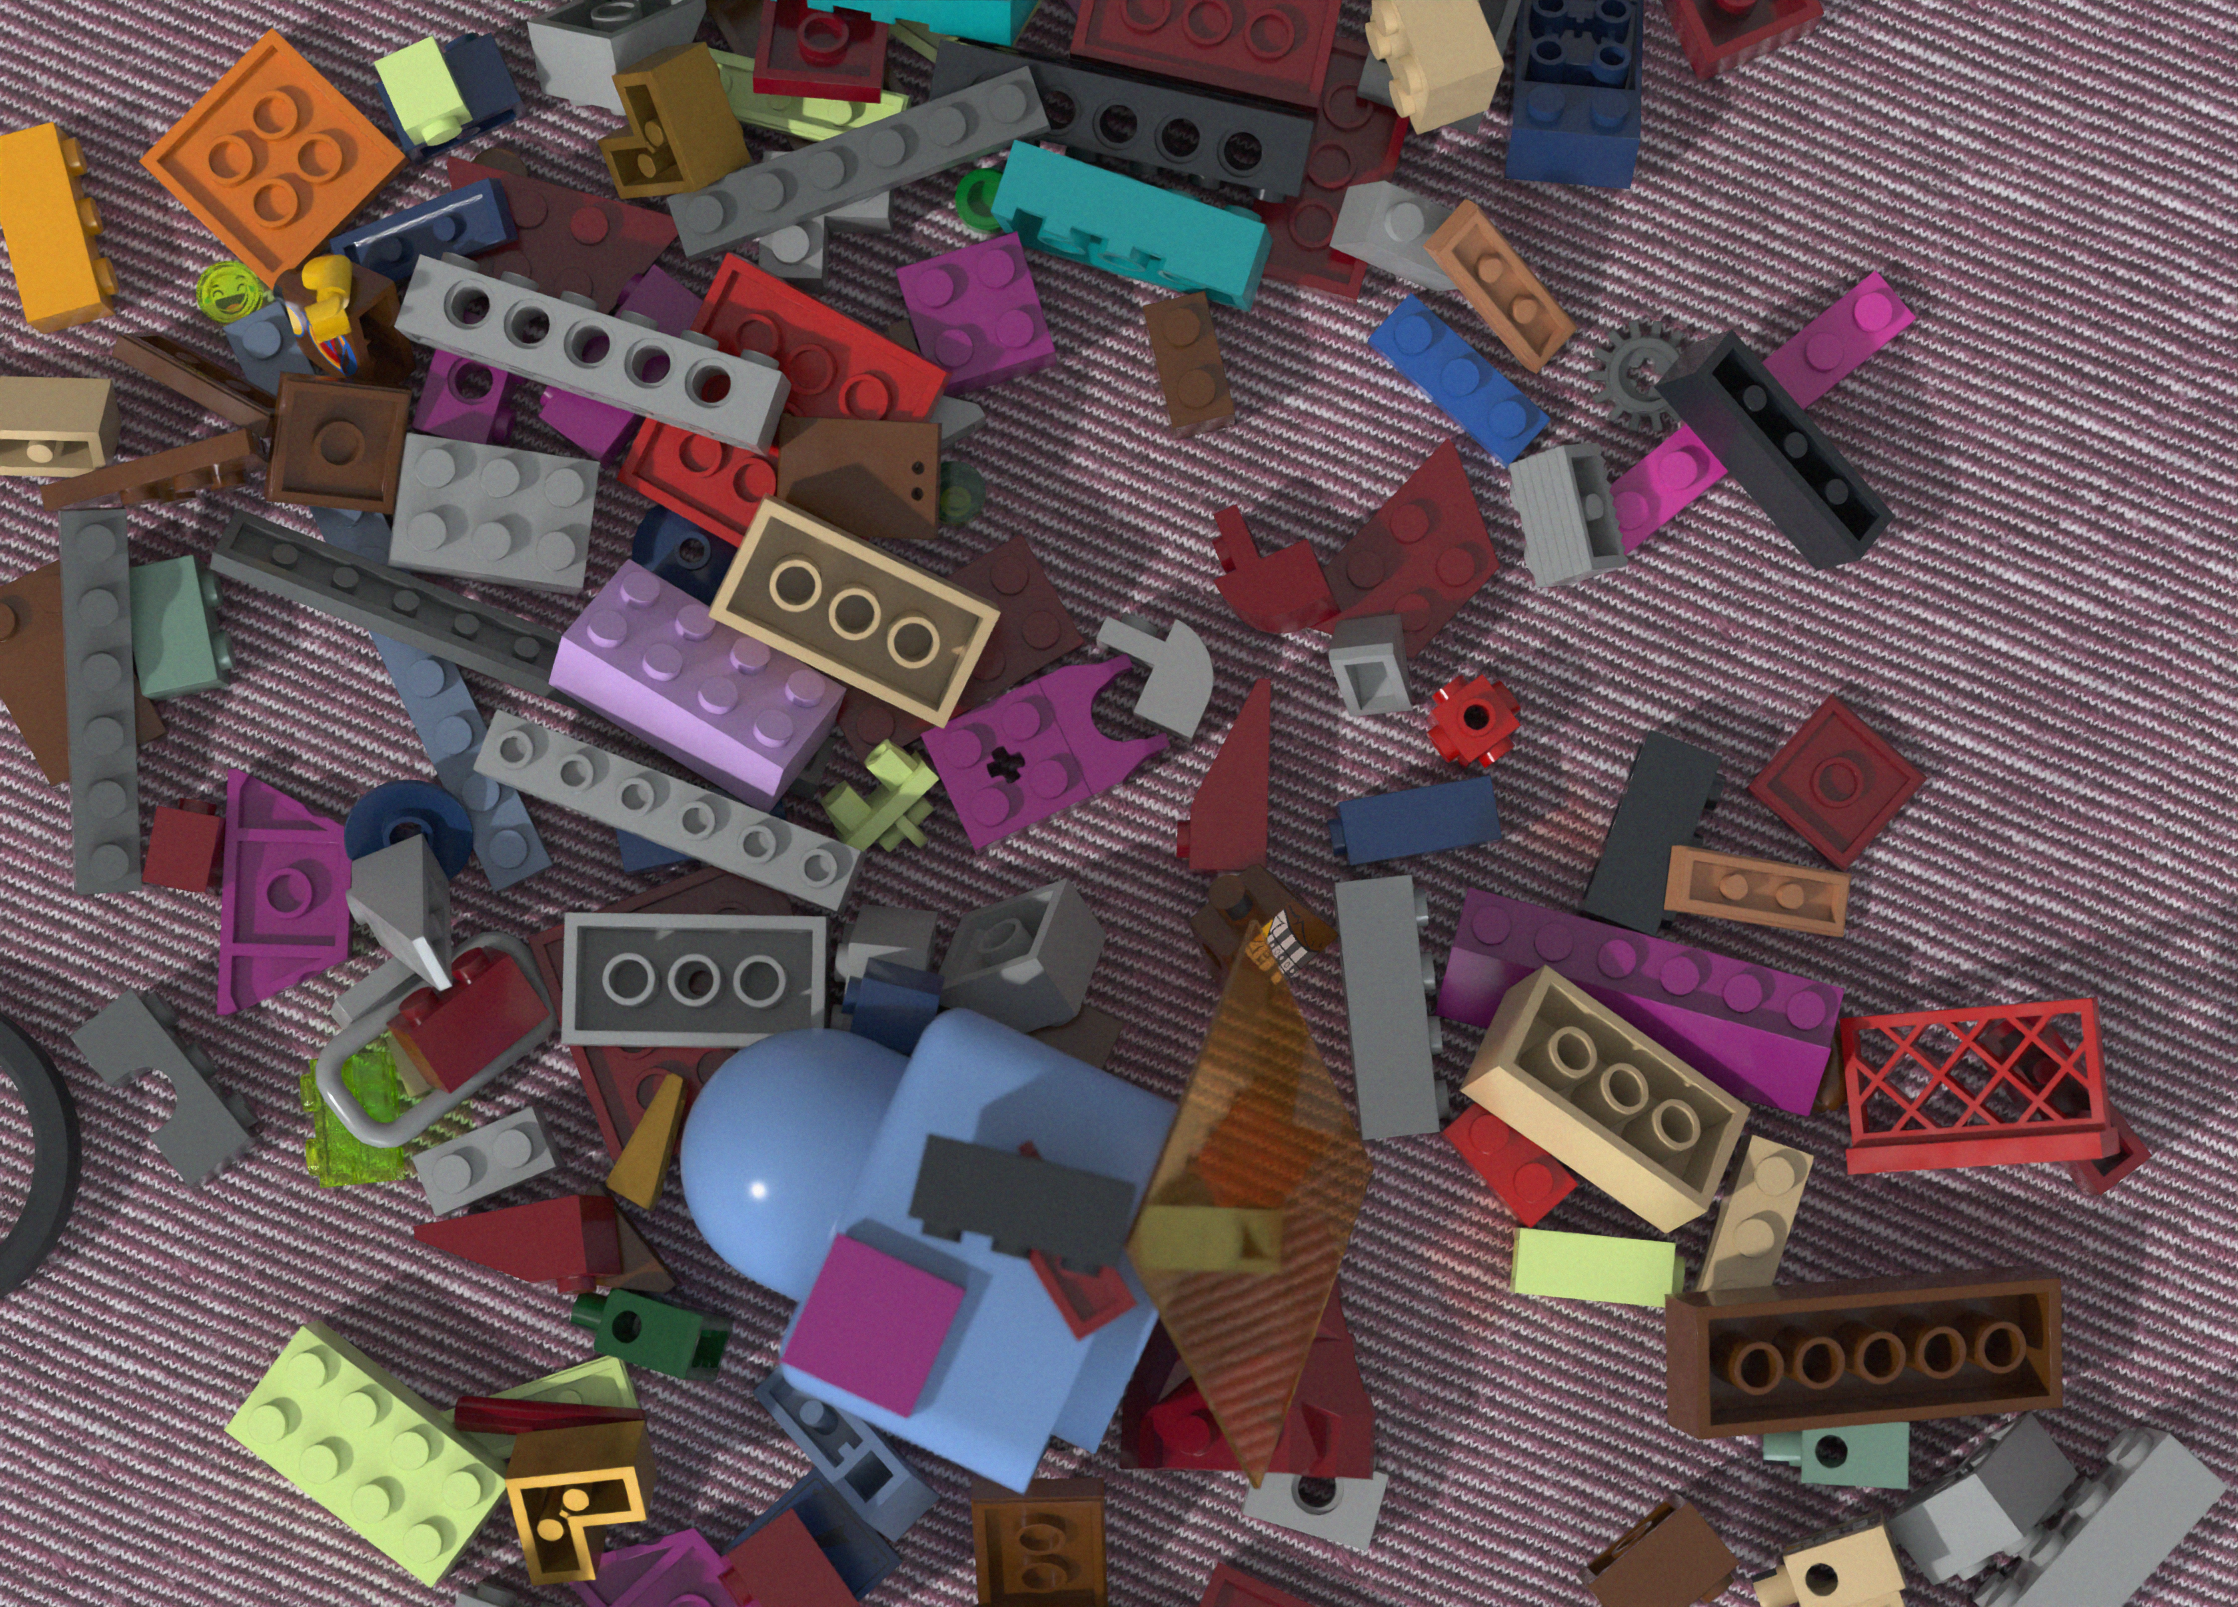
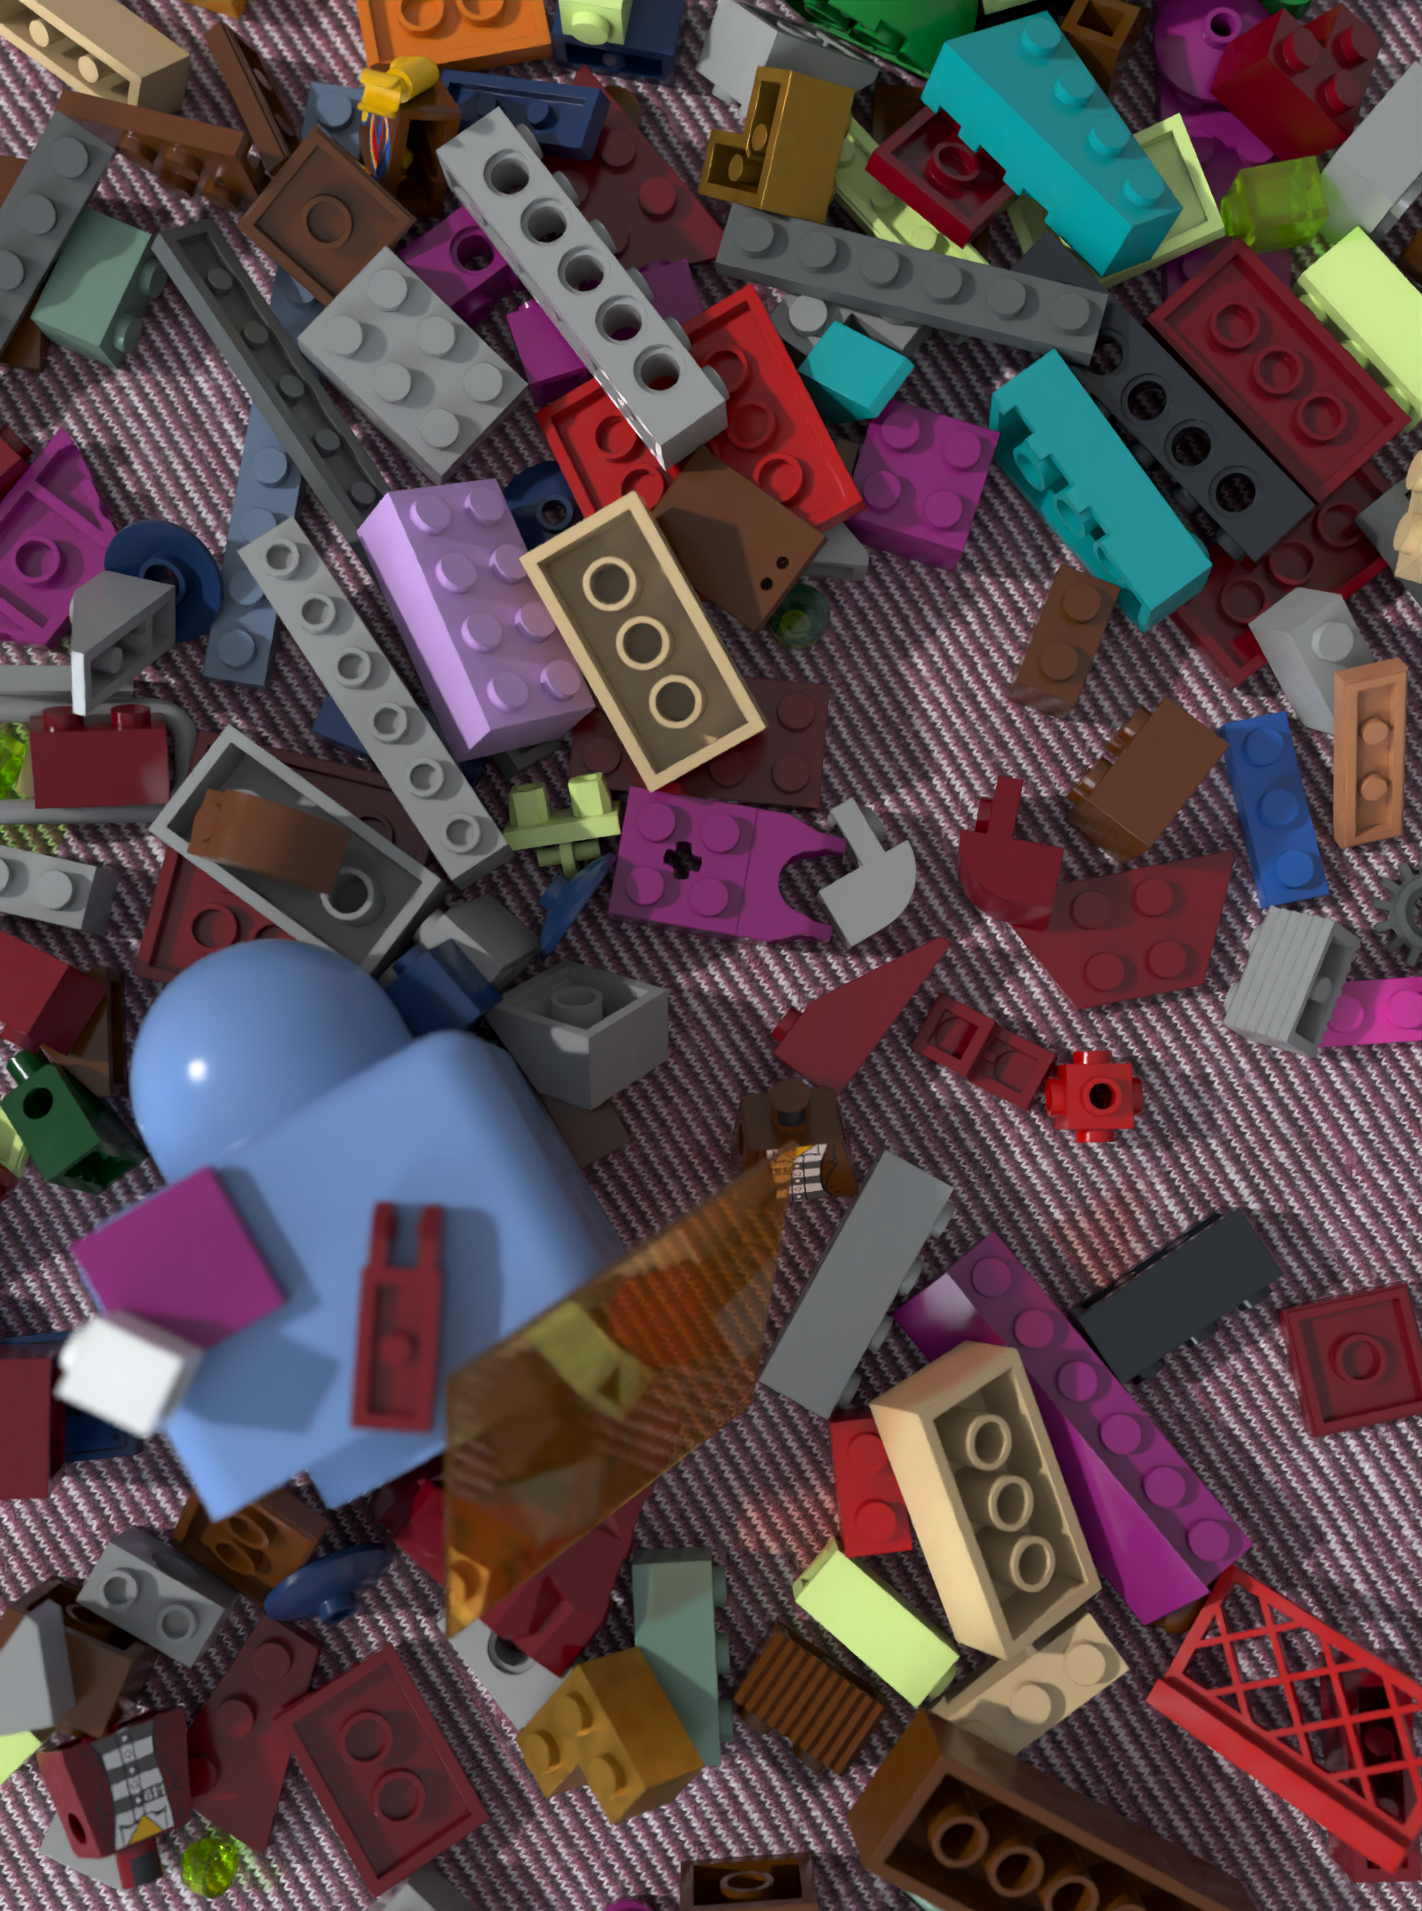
camera: 30 degrees right, 0 degrees up
clear neon green tile [196,261,263,326] -> none
pearl gold slope [606,1073,689,1211] -> none
black brick [907,1133,1138,1278] -> none
green tile [955,168,1003,234] -> none
dark blue brick [1327,775,1502,870] -> none
light grey slope [1329,614,1413,717] -> none
nougat tile [1664,845,1851,937] -> none
none -> white brick [57,1310,206,1437]
none -> reddish brown brick [186,789,352,896]
none -> dark blue dish [264,1543,393,1625]
none -> pearl gold brick [515,1646,705,1826]
none -> dark blue dish [537,852,617,962]
none -> sand green brick [632,1546,734,1767]
none -> reddish brown brick [733,1619,888,1777]
none -> teal slope [798,320,915,426]
none -> dark red slope [910,993,1059,1114]
none -> reddish brown brick [1063,697,1230,866]

